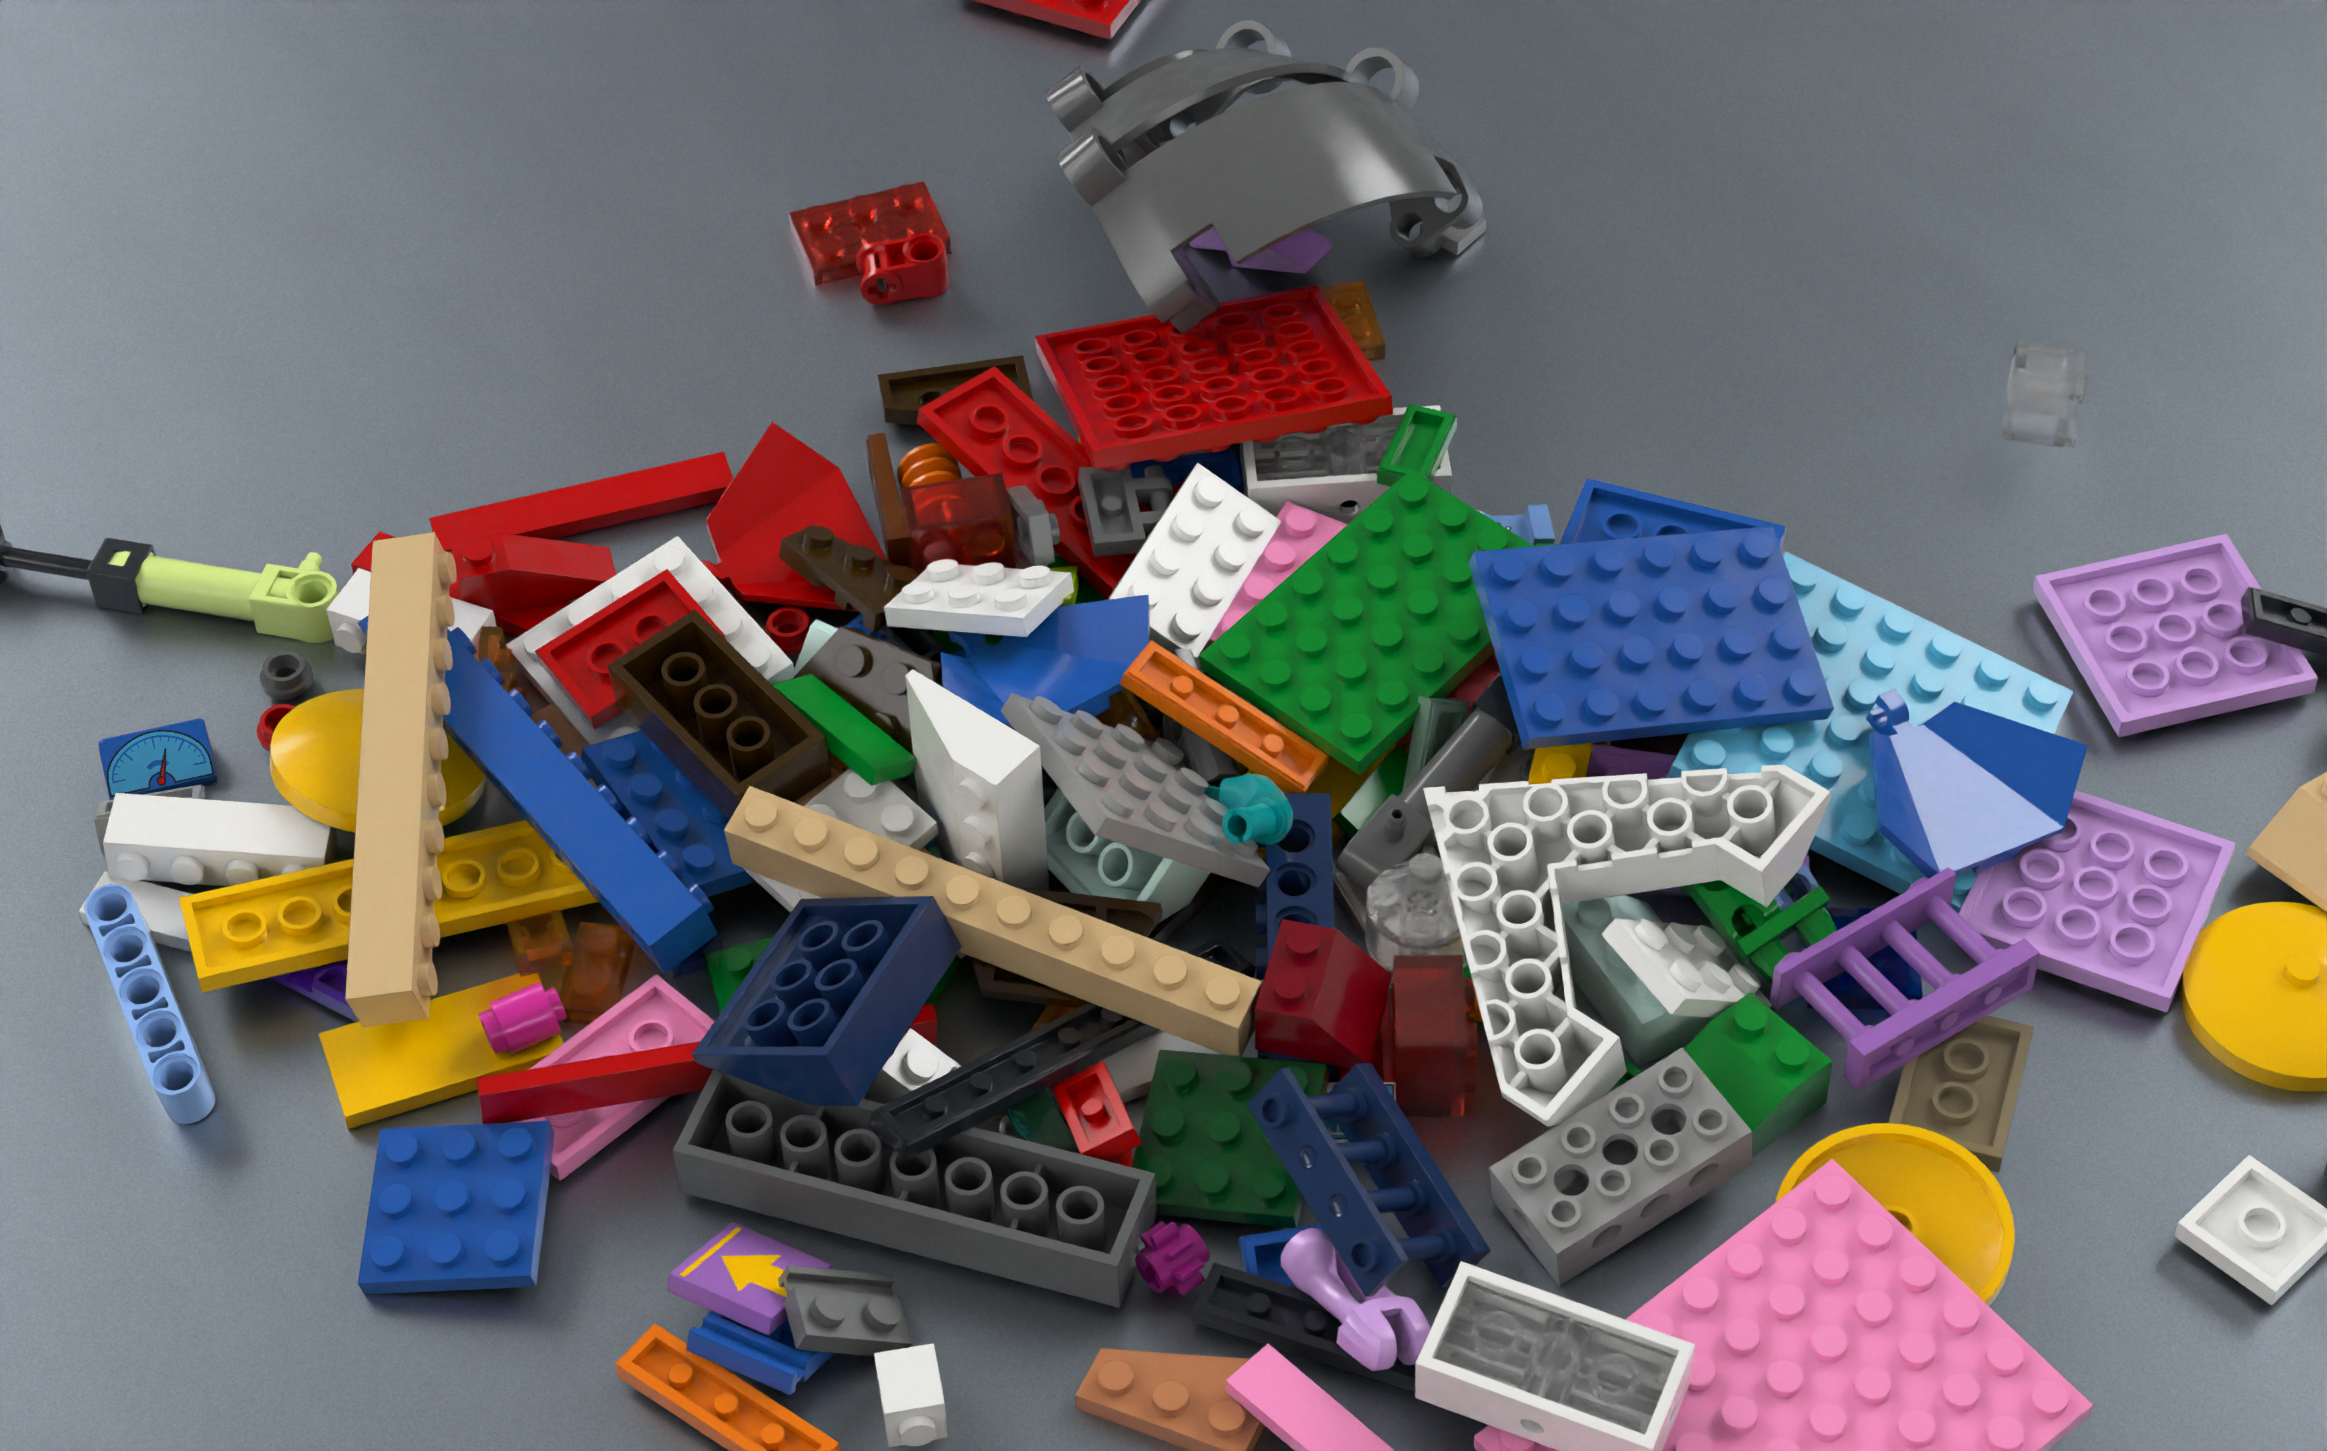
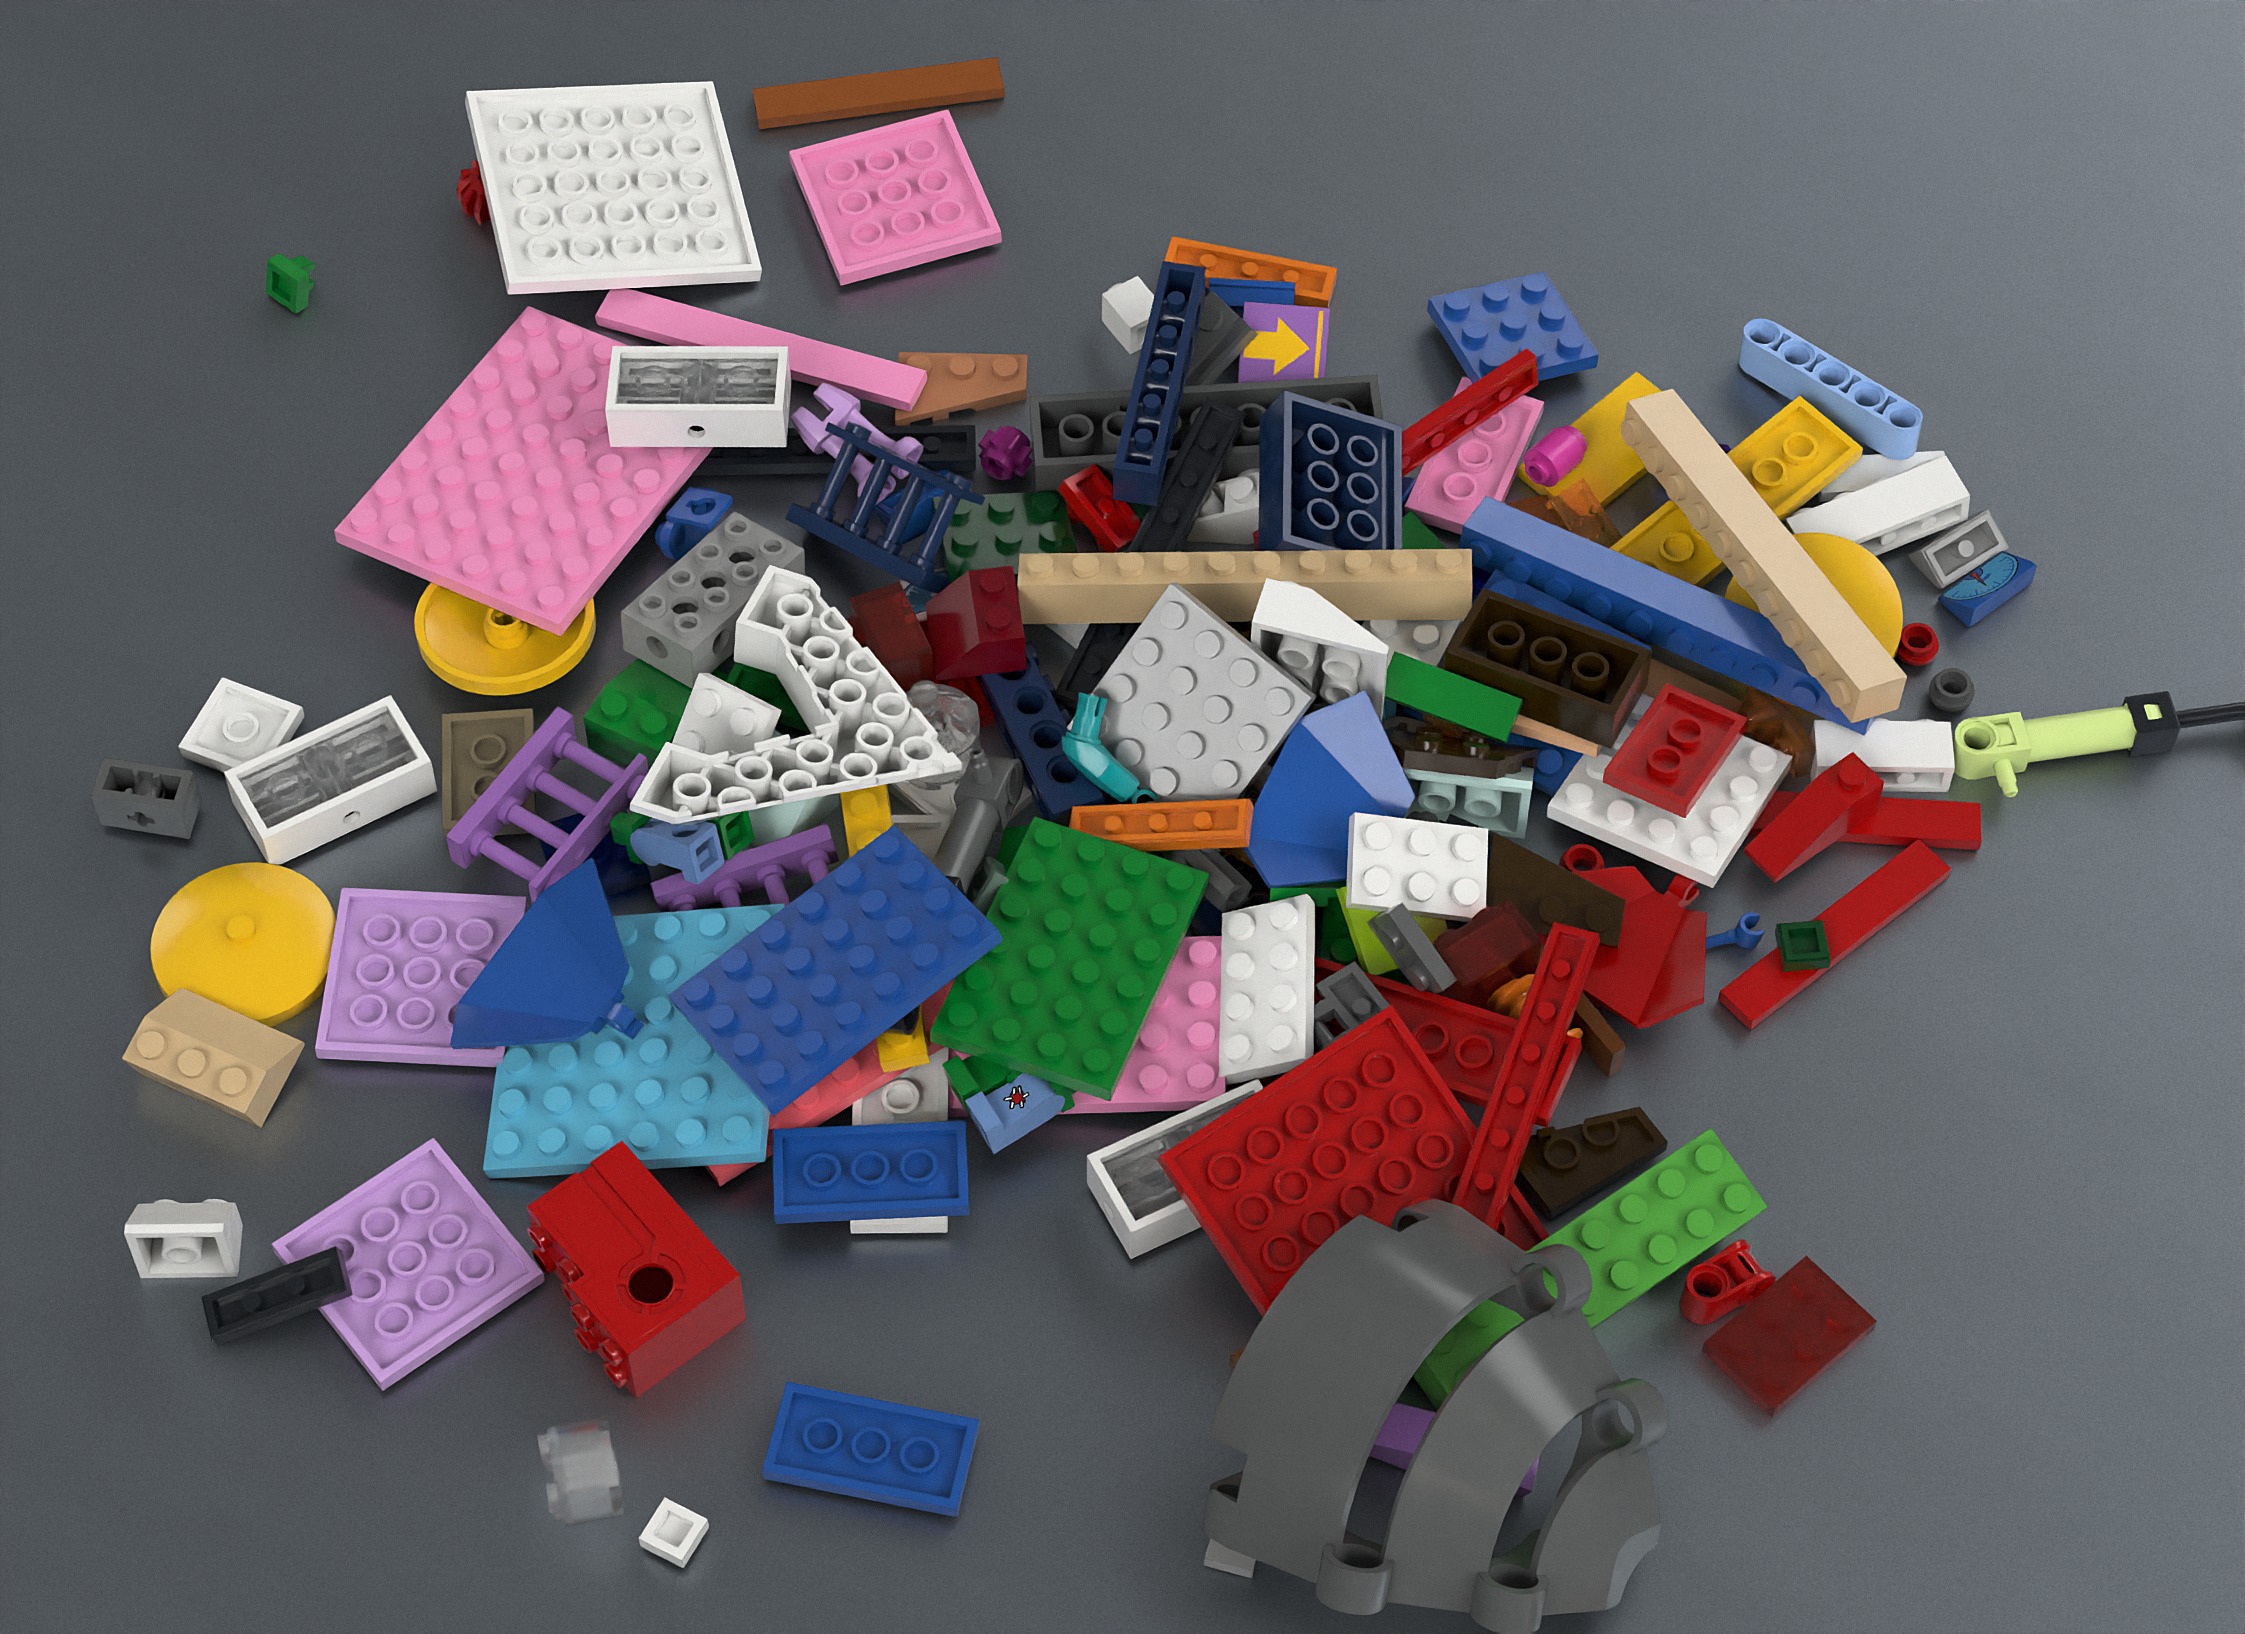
camera: 155 degrees right, 10 degrees up
green tile [1377,404,1457,487] -> none
none -> brick [224,695,437,865]
none -> red piece [527,1141,746,1398]
none -> white plate [639,1497,709,1568]
none -> blue bracket [655,487,733,560]
none -> blue plate [762,1382,980,1517]
none -> dark blue brick [1113,261,1206,506]
none -> bright green brick [1413,1128,1768,1411]
none -> red tile [1451,922,1600,1231]
none -> blue hand [1706,912,1765,949]
none -> dark green tile [1775,920,1831,972]

